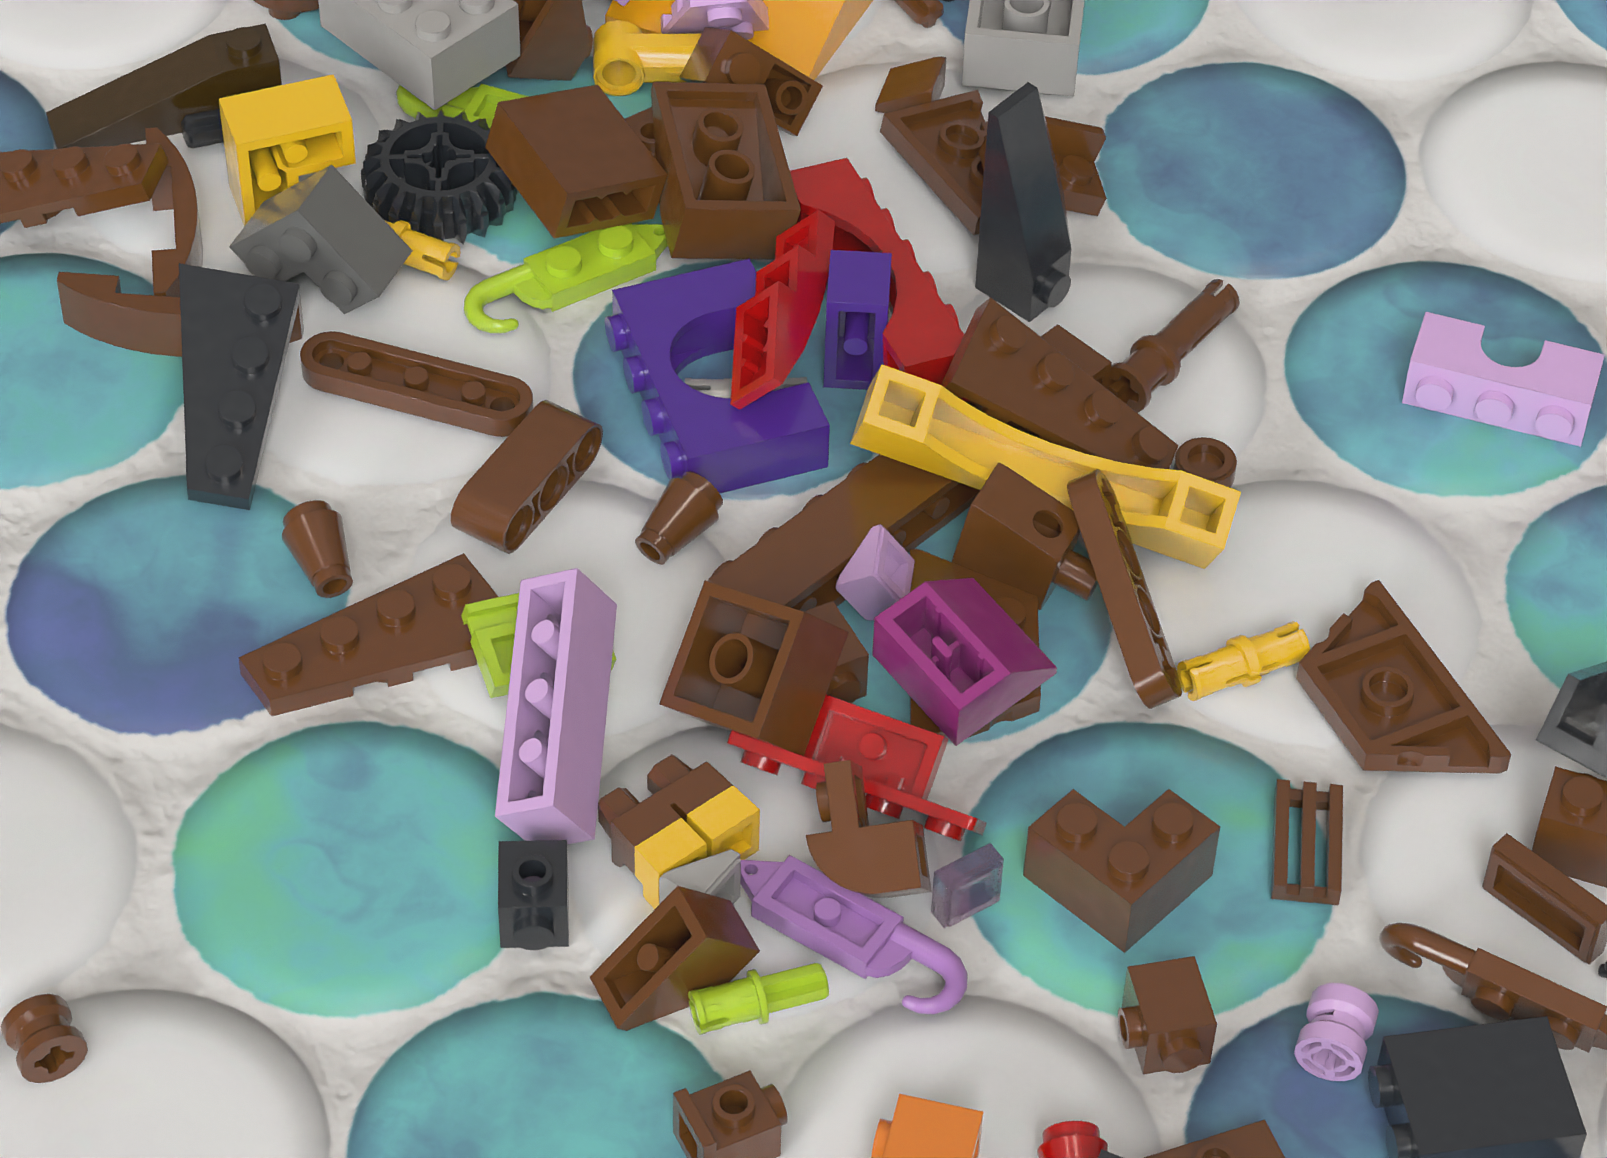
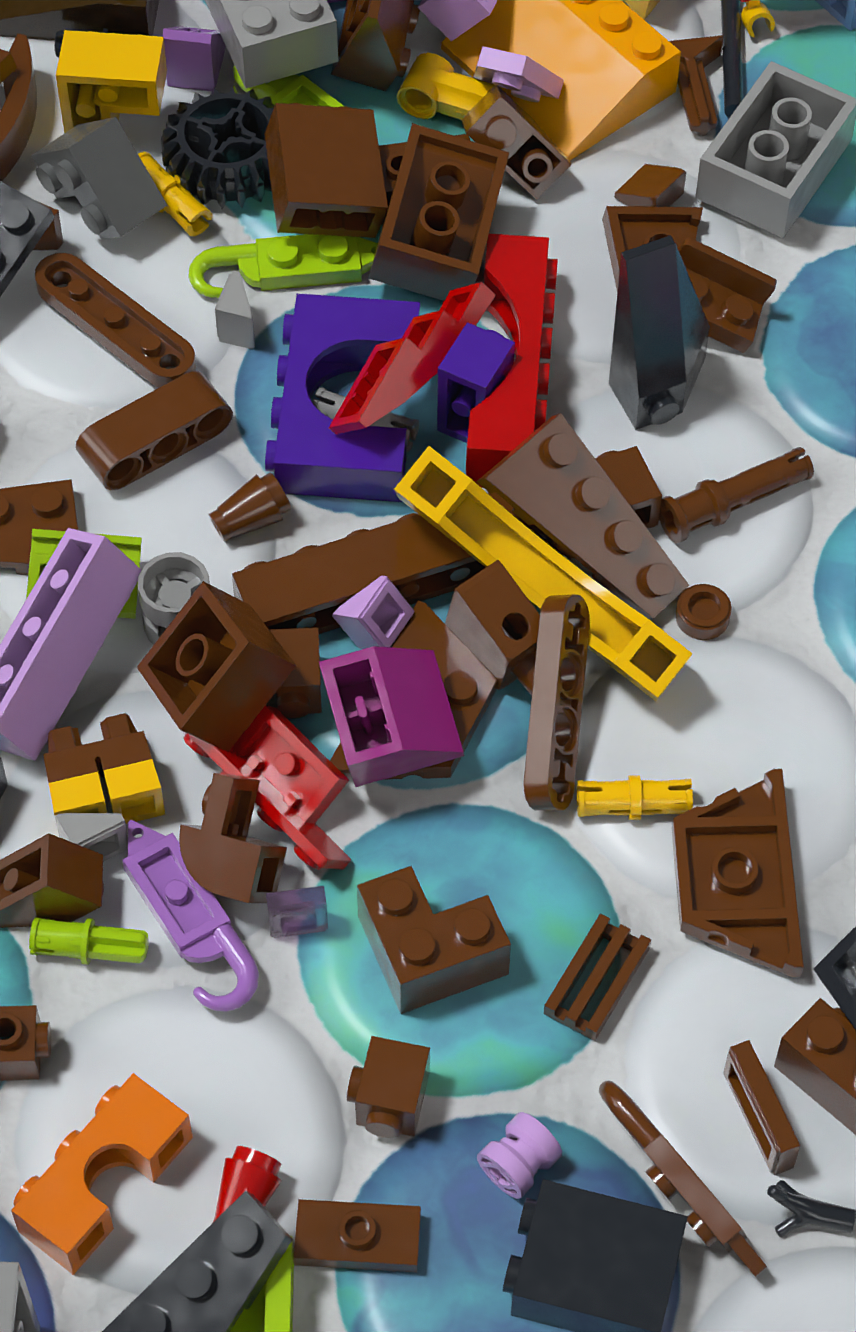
camera: 25 degrees right, 10 degrees up
none -> light grey wheel [138,552,210,645]
none -> medium lavender slope [162,26,226,92]
none -> light grey slope [215,271,255,349]

